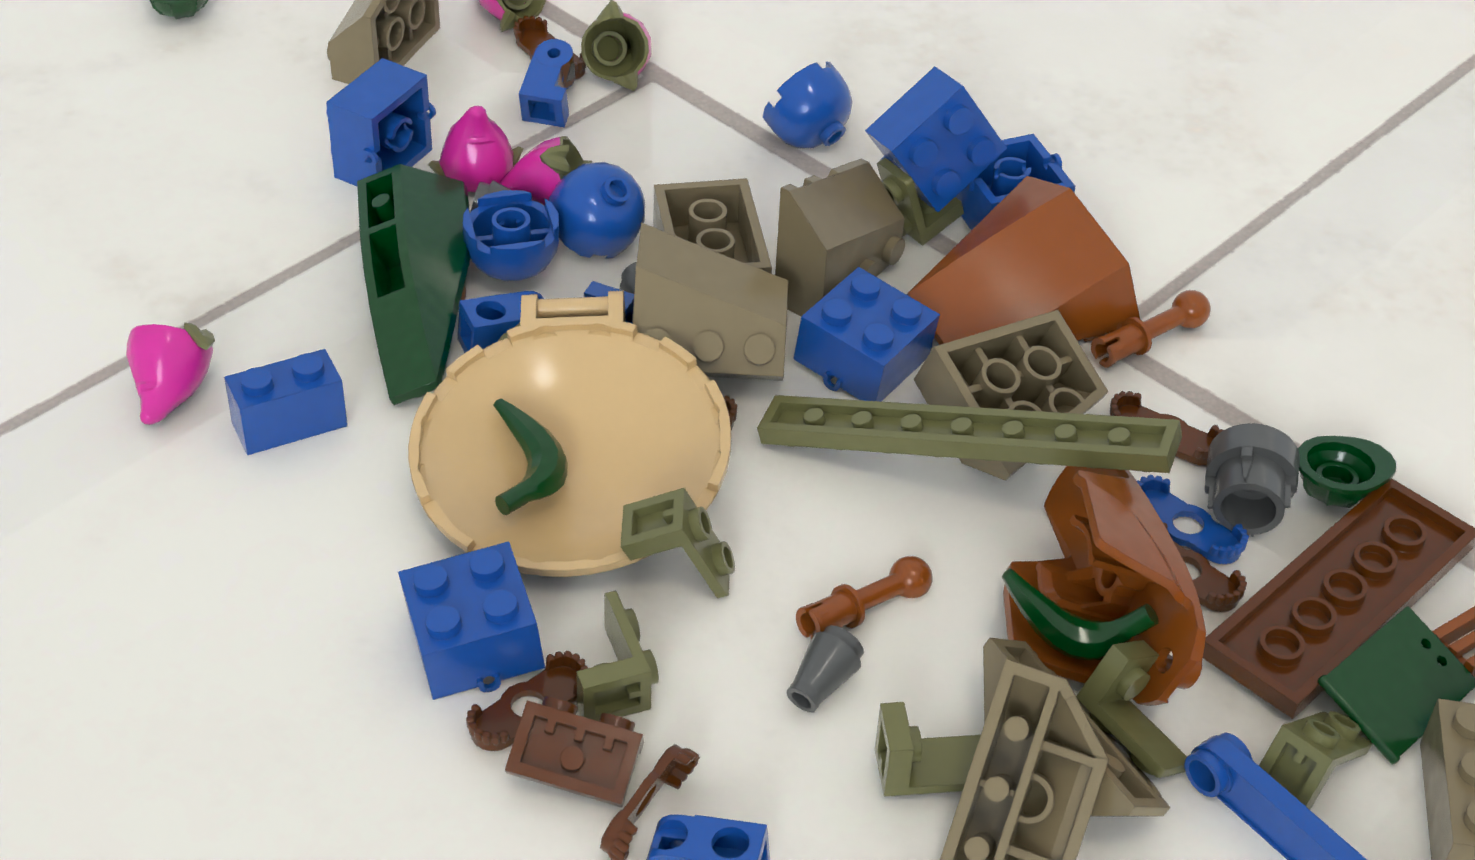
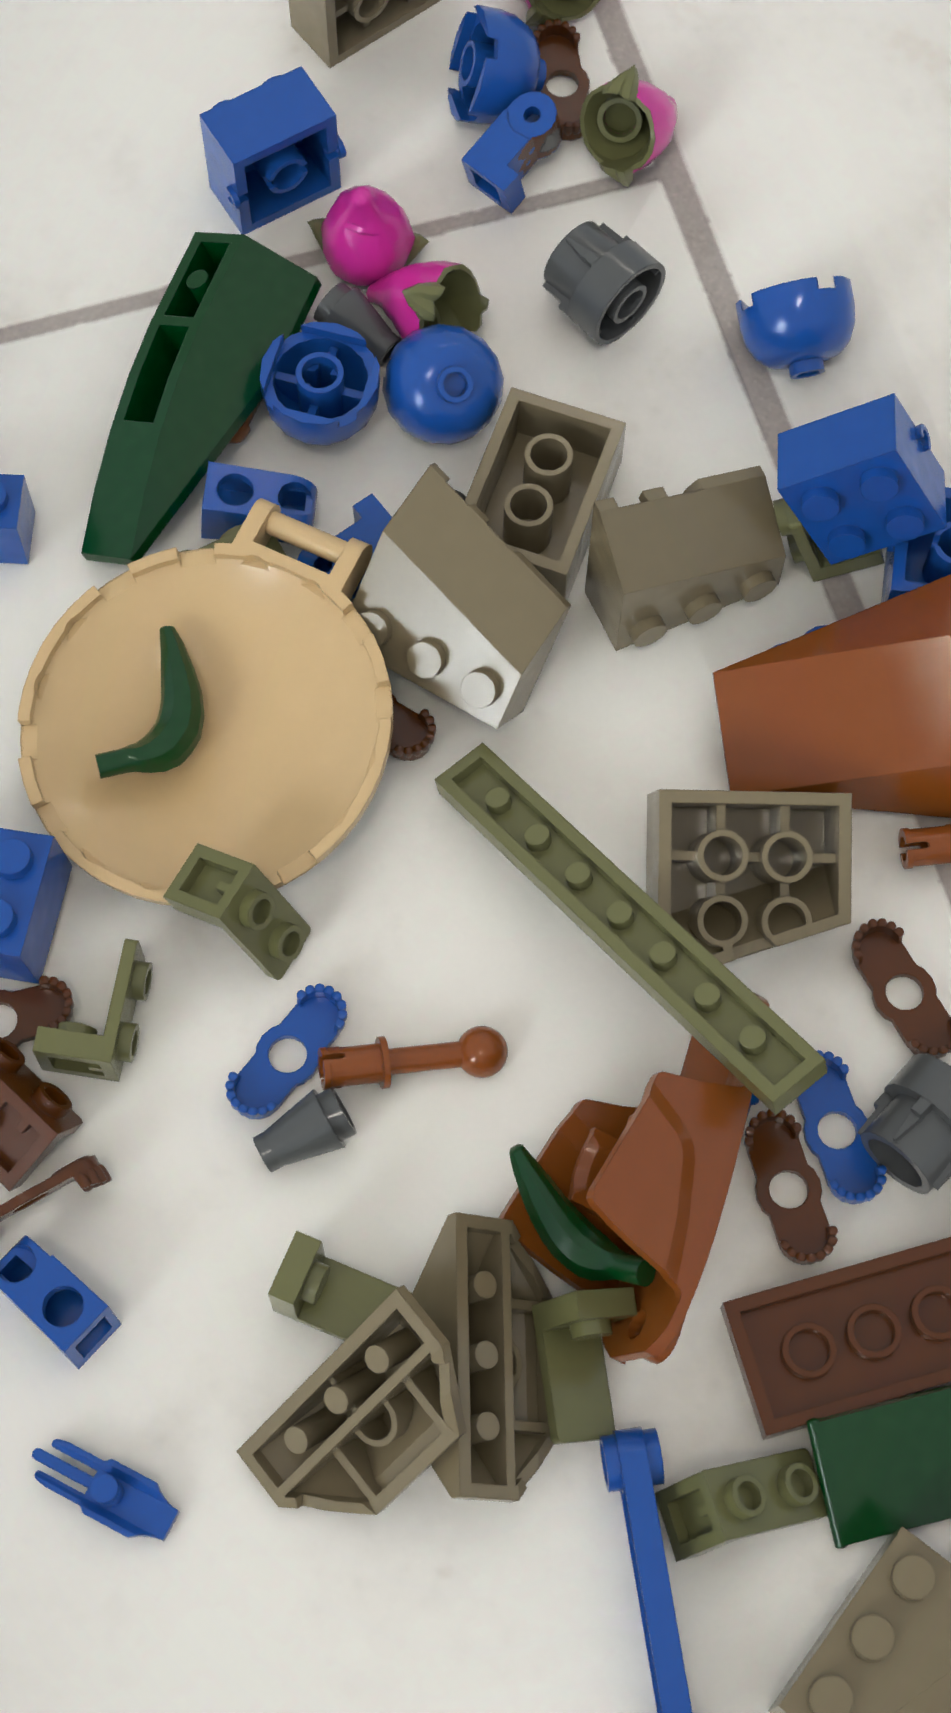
camera: 30 degrees right, 25 degrees up
blue brick [793,267,940,402] -> none
none -> blue piece [225,983,347,1119]
none -> blue cylinder [448,5,547,124]
none -> dark grey piece [542,221,666,345]

